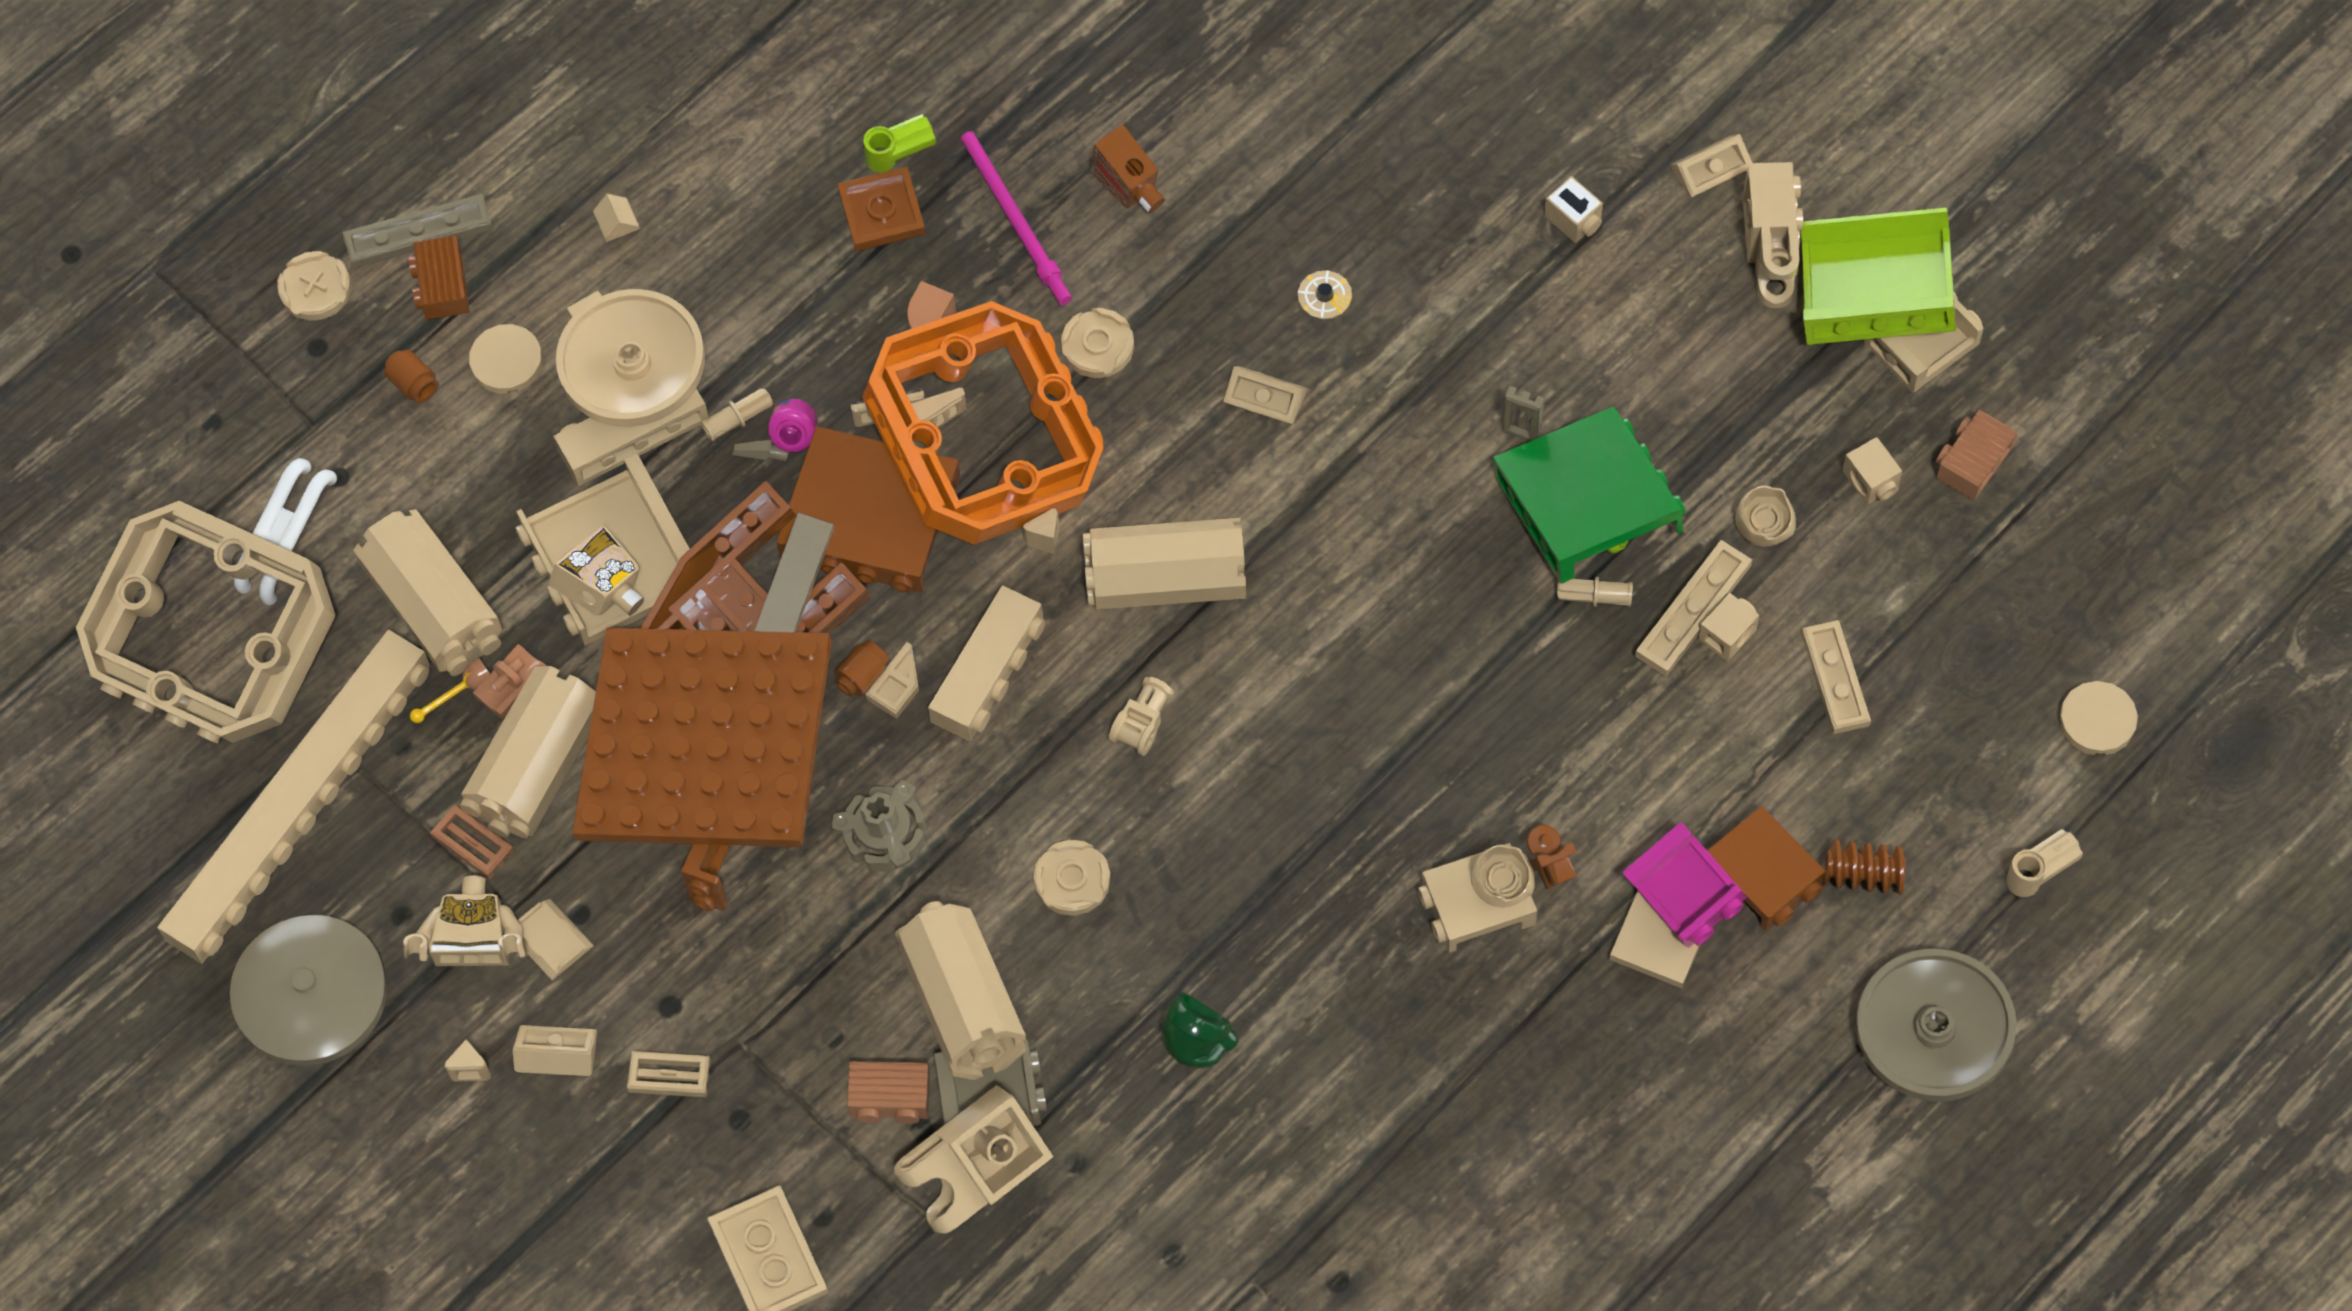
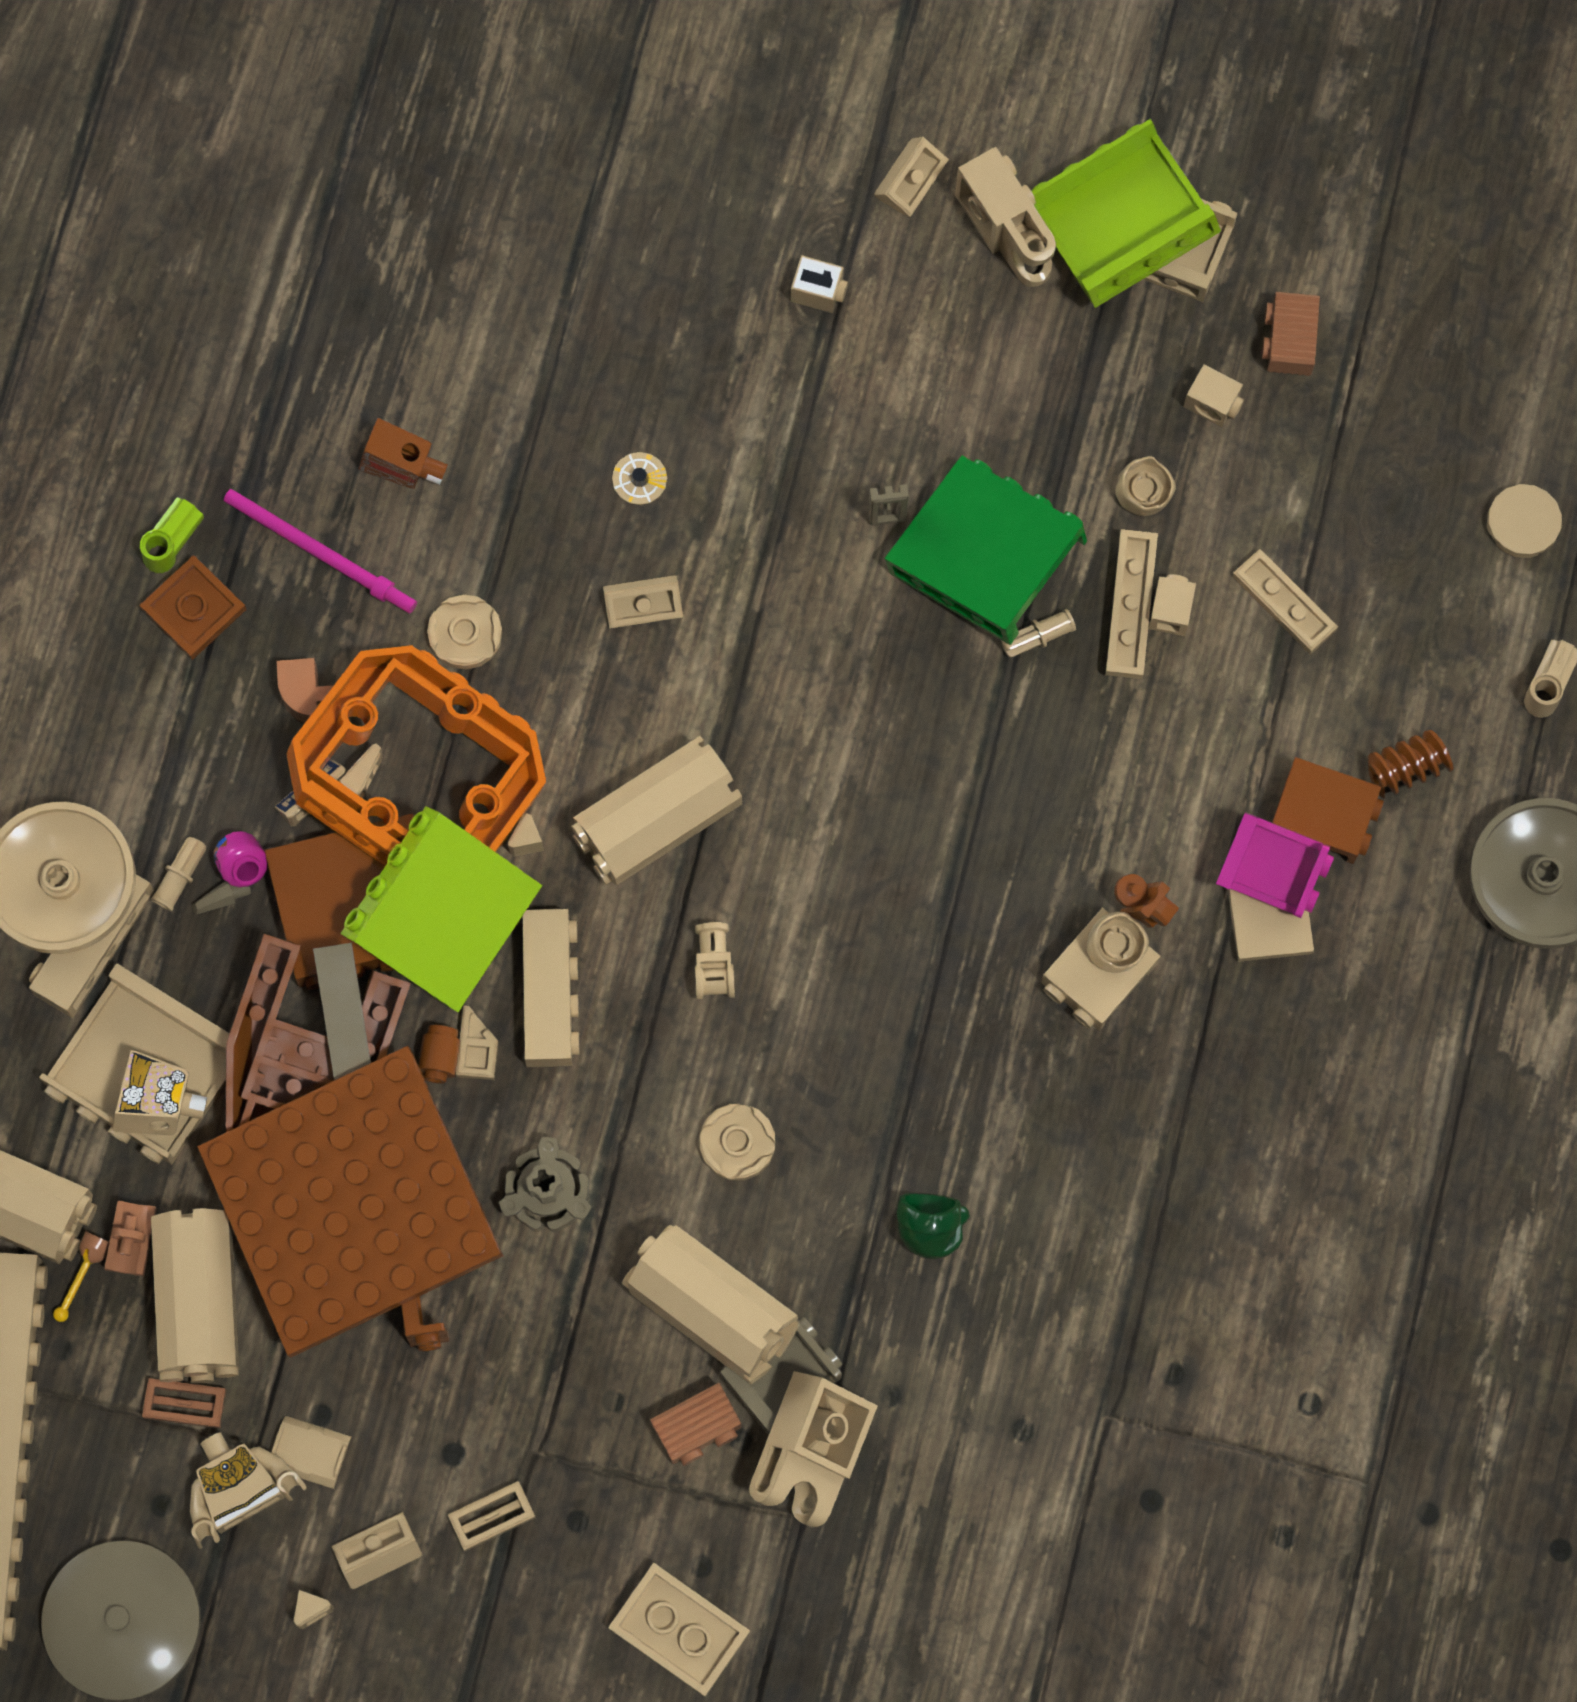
camera: 35 degrees left, 10 degrees up
none -> lime panel [340,806,543,1012]

